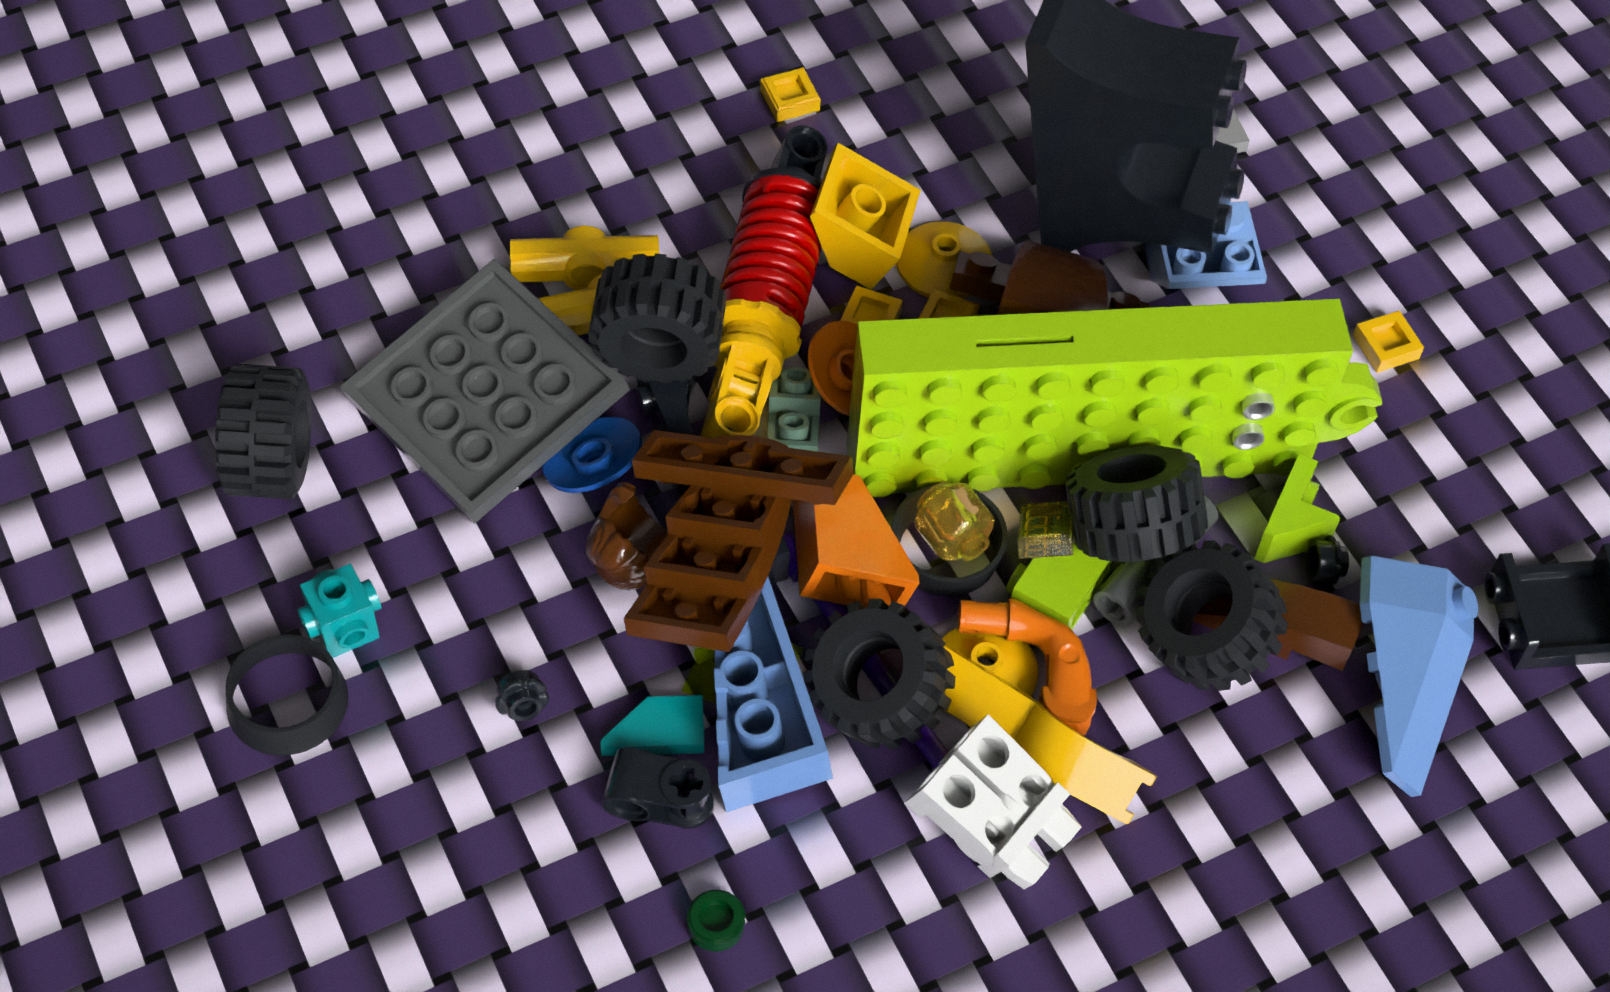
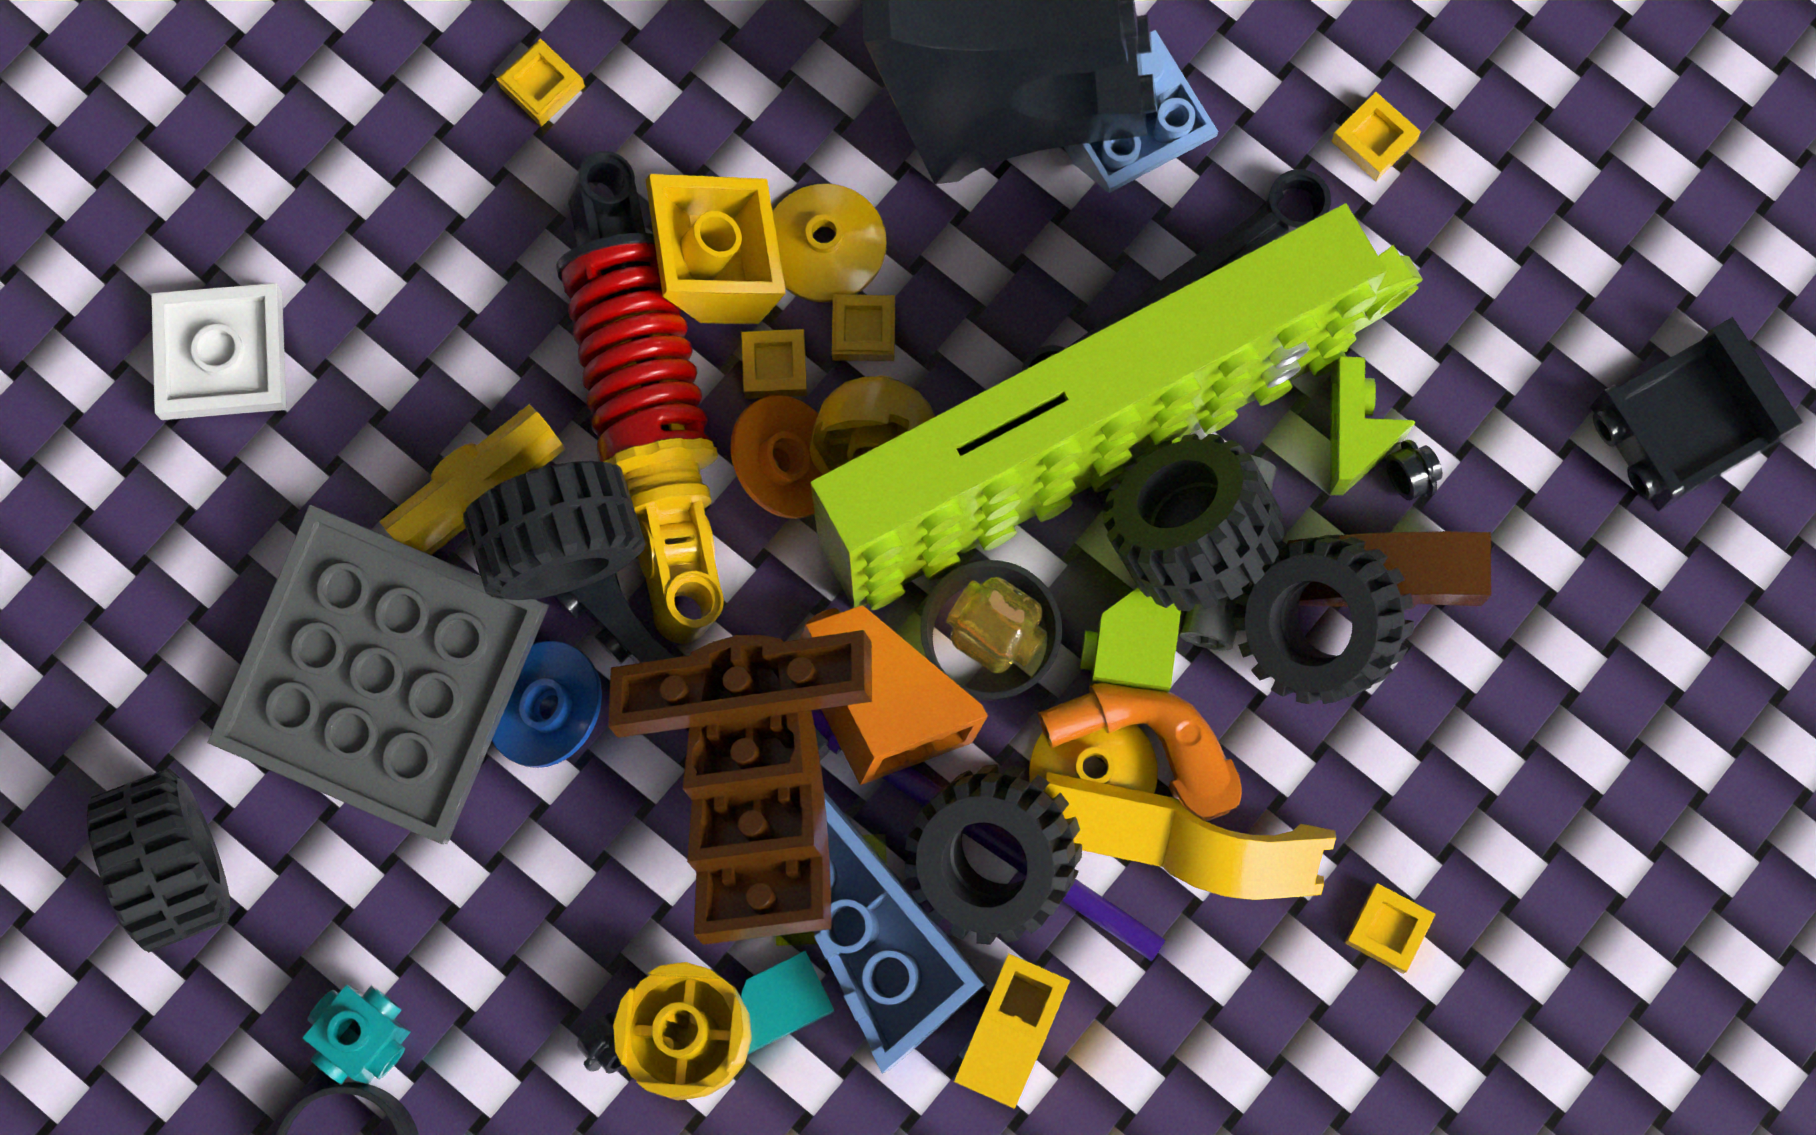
camera: 20 degrees left, 20 degrees up
yellow piece [510,225,659,290] -> none
reddish brown hair [586,482,668,590] -> none
black piece [601,747,714,829] -> none
sand green slope [767,367,821,451] -> none
white hips [904,714,1082,890] -> none
reddish brown slope [949,241,1149,315] -> none
clear yellow tile [1017,501,1074,559] -> none
medium blue wedge [1360,556,1478,797] -> none
none -> white plate [151,283,287,420]
none -> yellow cylinder [613,962,752,1101]
none -> yellow slope [954,953,1070,1109]
none -> yellow tile [1345,883,1436,974]

